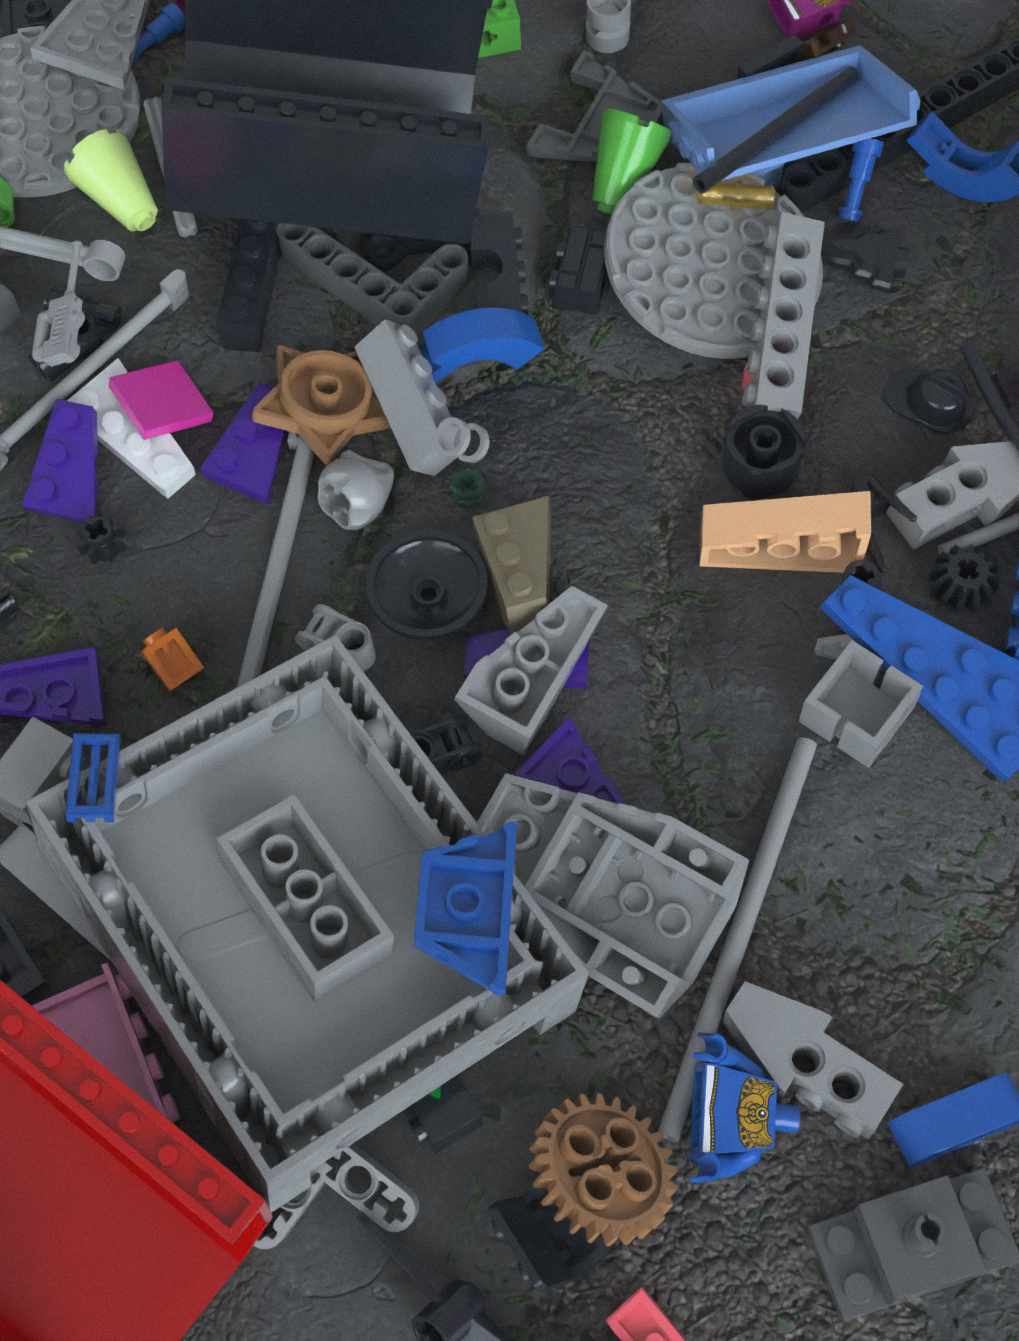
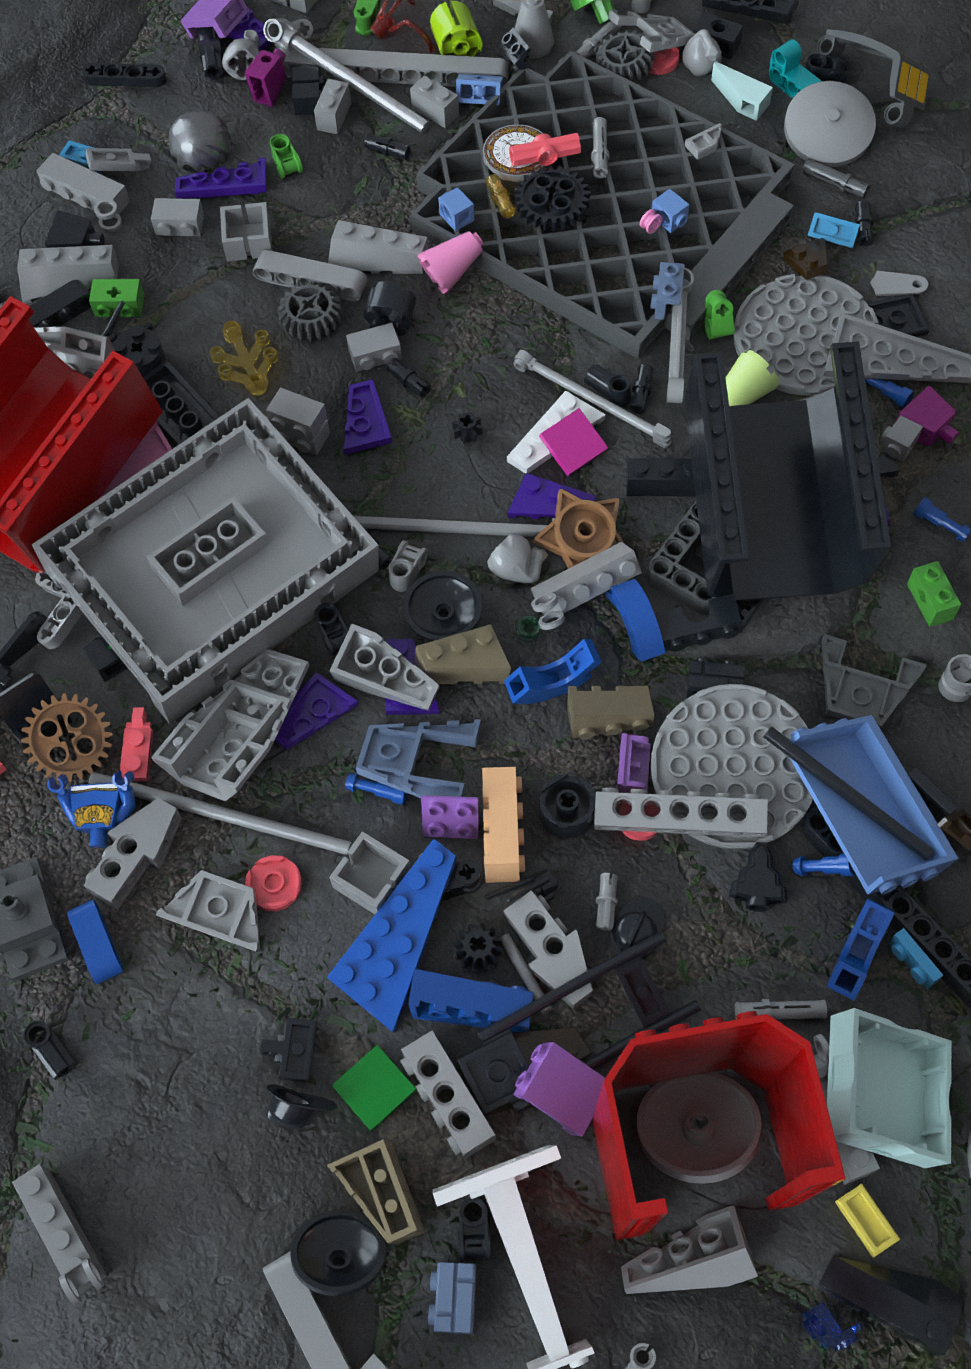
camera: 85 degrees right, 0 degrees up
dark purple wing [22,399,99,523] -> none
light grey piece [32,240,85,367] -> none
blue tile [65,733,121,822] -> none
orange bracket [140,628,204,692] -> none
blue wing [413,822,517,996] -> none
bright green cone [593,108,672,215] -> none
clear yellow pin [697,180,775,210] -> none
none -> coral hinge [120,707,154,782]
none -> light grey wing [156,870,260,953]
none -> coral tile [245,855,302,912]
none -> blue piece [346,773,408,805]
none -> sand blue wing [356,719,481,798]
none -> medium lavender hinge [421,795,479,839]
none -> blue arch [504,639,602,704]
none -> dark tan wedge [567,686,654,739]
none -> light grey axle [596,873,618,931]
none -> medium lavender hinge [617,733,651,793]
none -> dark azure plate [889,928,943,990]

